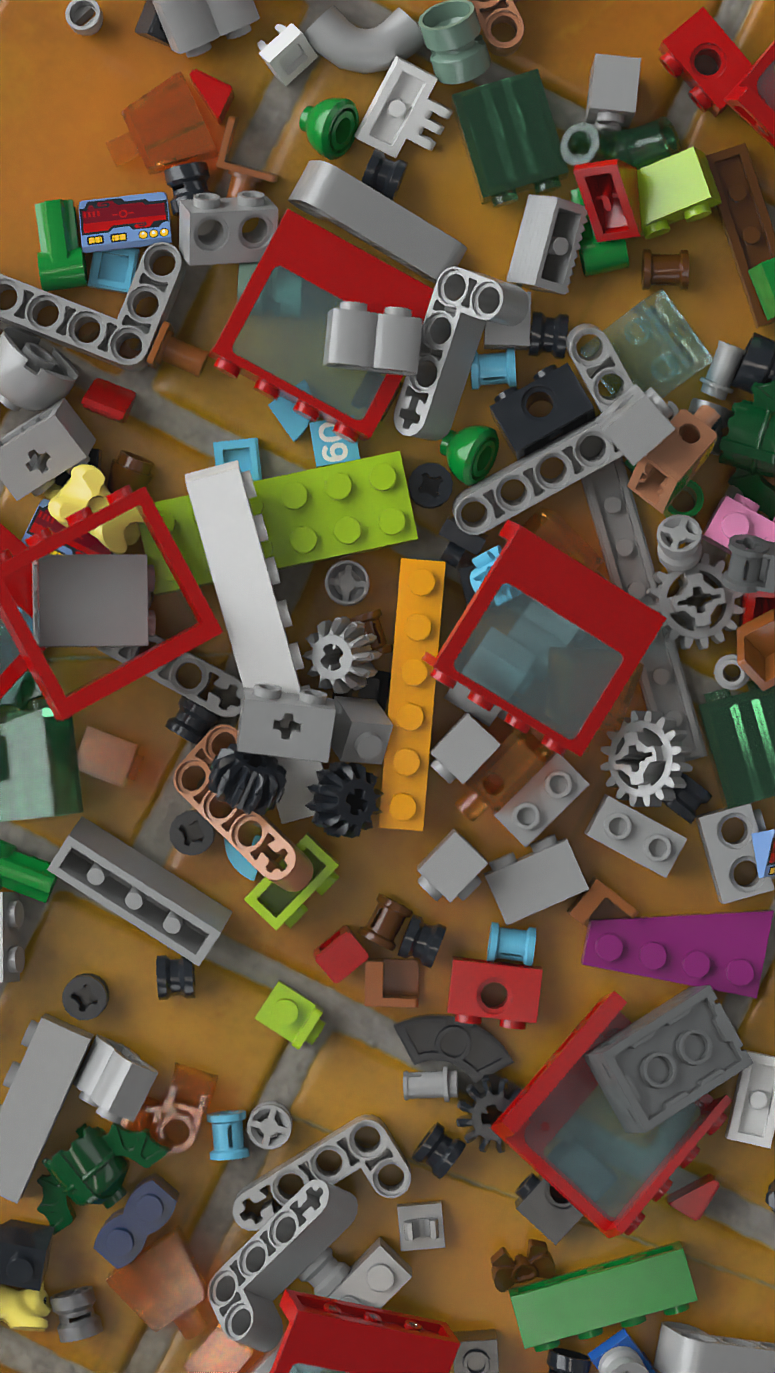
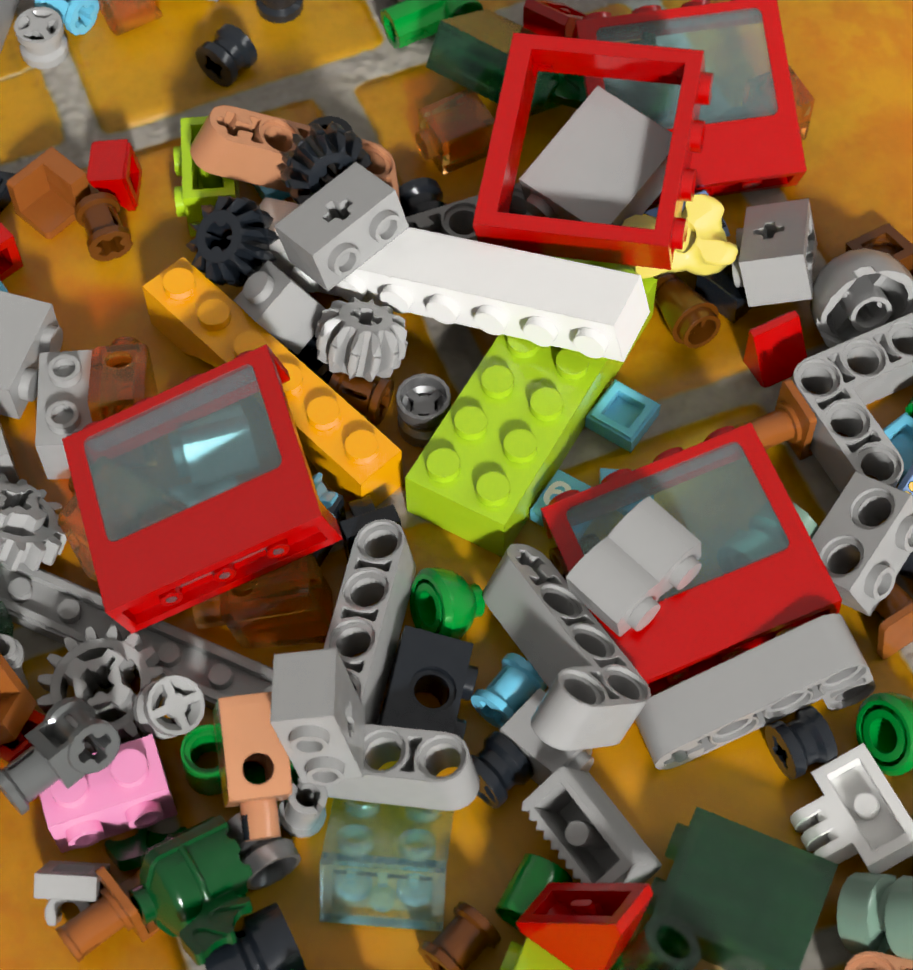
camera: 130 degrees right, 30 degrees down
light grey brick [47,816,232,966] -> none
lime bracket [254,980,326,1050] -> none
black wheel [397,914,447,968] -> none
black wheel [408,463,453,509] -> none
light grey brick [417,828,488,903] -> none
light grey brick [430,713,501,784] -> none
light grey pin [699,340,746,400] -> none

